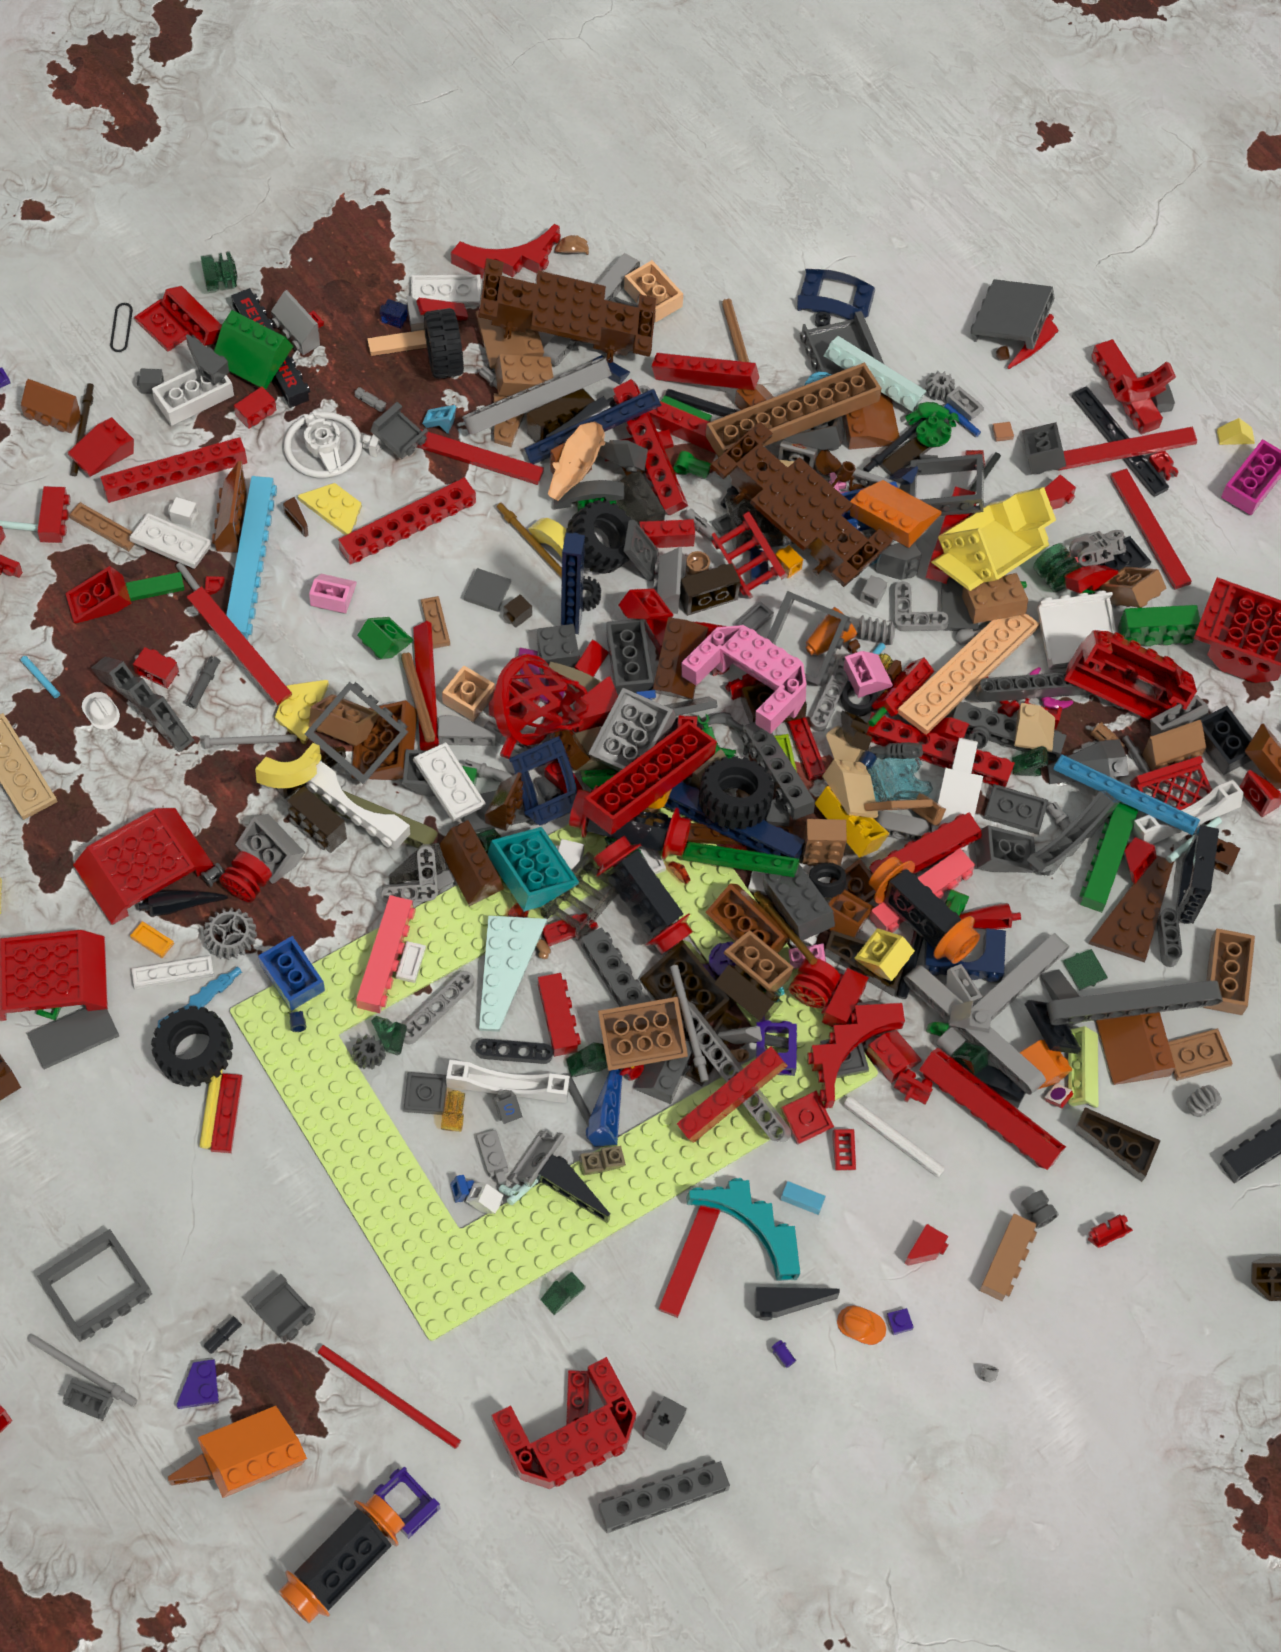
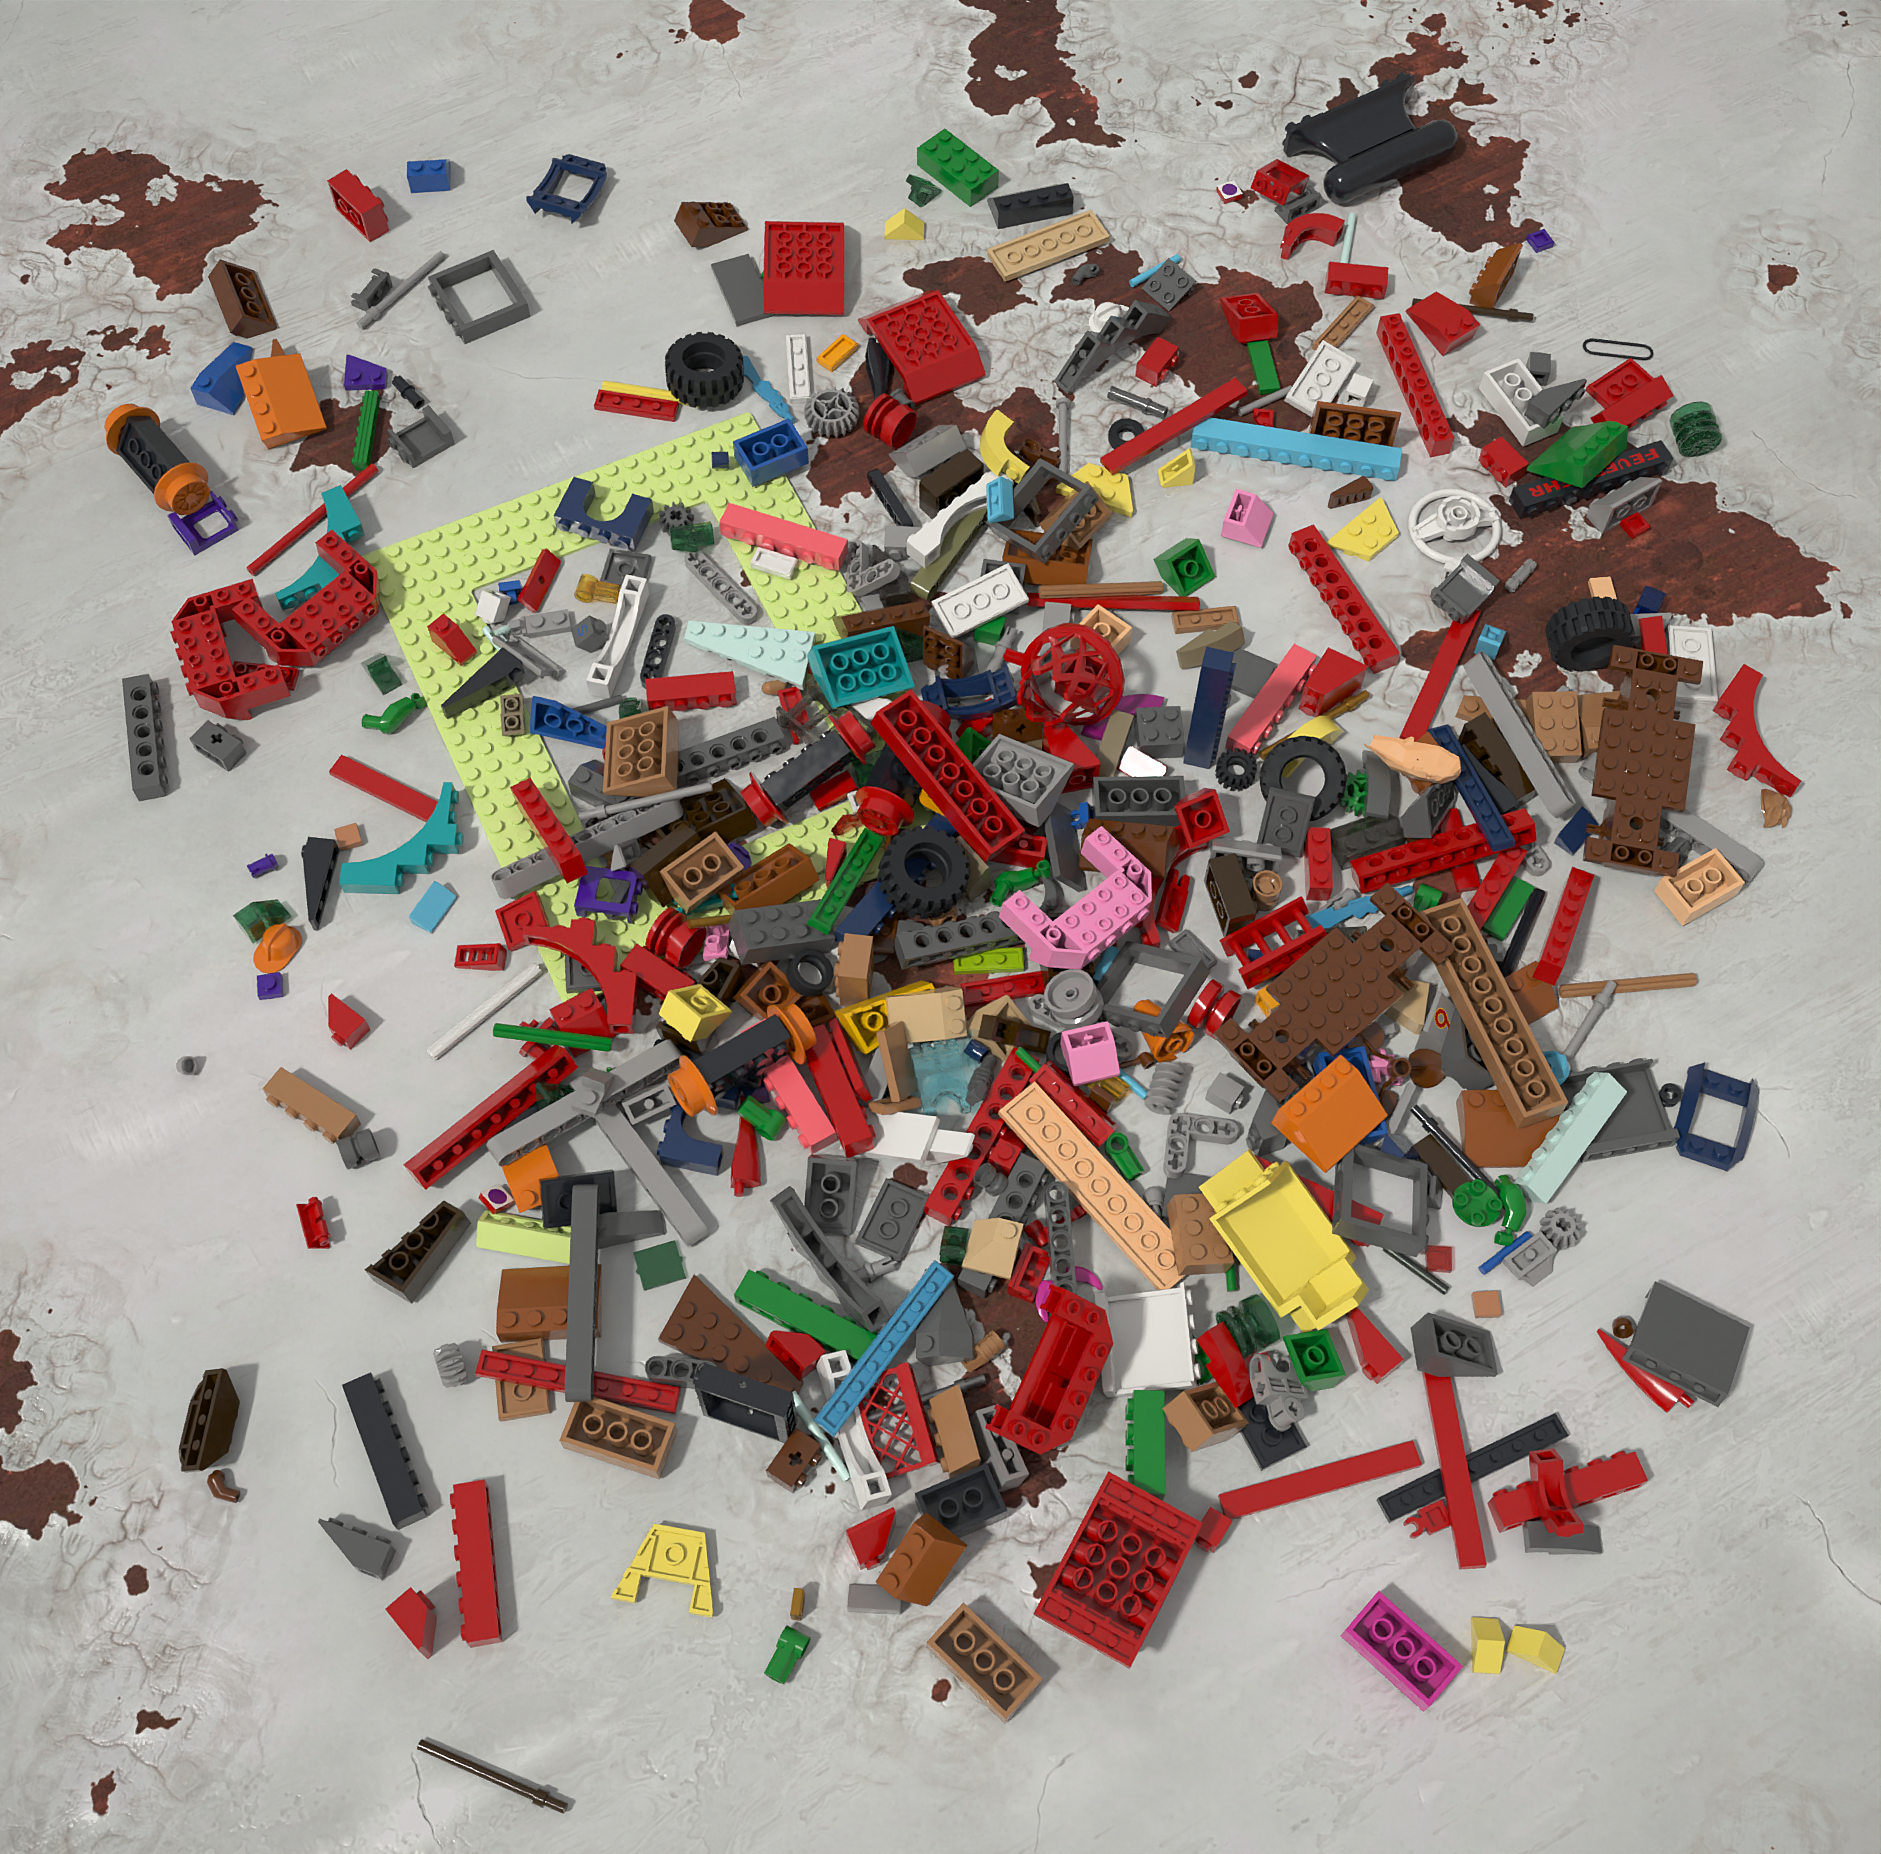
camera: 100 degrees right, 0 degrees up
none -> blue wedge [190,342,253,415]
none -> reddish brown slope [208,259,277,339]
none -> red wedge [232,530,380,666]
none -> clear green slope [233,899,292,943]
none -> teal arch [275,485,365,610]
none -> nougat tile [334,823,363,851]
none -> green piece [352,390,380,471]
none -> green arm [362,693,427,734]
none -> red slope [427,613,477,666]
none -> red tile [475,1349,681,1414]
none -> green axle [493,1023,612,1052]
none -> red tile [517,548,562,613]
none -> dark blue arch [554,477,654,551]
none -> red slope [825,838,847,889]
none -> red tile [828,1018,873,1102]
none -> black beam [867,468,914,527]
none -> light grey slope [884,526,922,561]
none -> medium azure slope [986,476,1014,523]
none -> reddish brown piece [1018,438,1060,484]
none -> light grey wheel [1044,969,1104,1030]
none -> dark grey arm [1071,263,1100,285]
none -> green piece [1105,1132,1145,1182]
none -> black tyre [1108,418,1145,449]
none -> dark grey hinge [1141,258,1197,312]
none -> light yellow slope [1158,448,1196,488]
none -> dark tan slope [1176,621,1246,669]
none -> red wheel [1187,979,1242,1040]
none -> red brick [1195,1506,1232,1553]
none -> coral brick [1225,643,1317,755]
none -> green slope [1283,1329,1346,1392]
none -> red slope [1299,647,1368,718]
none -> dark azure sword [1305,885,1413,930]
none -> light yellow slope [1505,1625,1565,1674]
none -> light grey bar [1563,980,1617,1062]

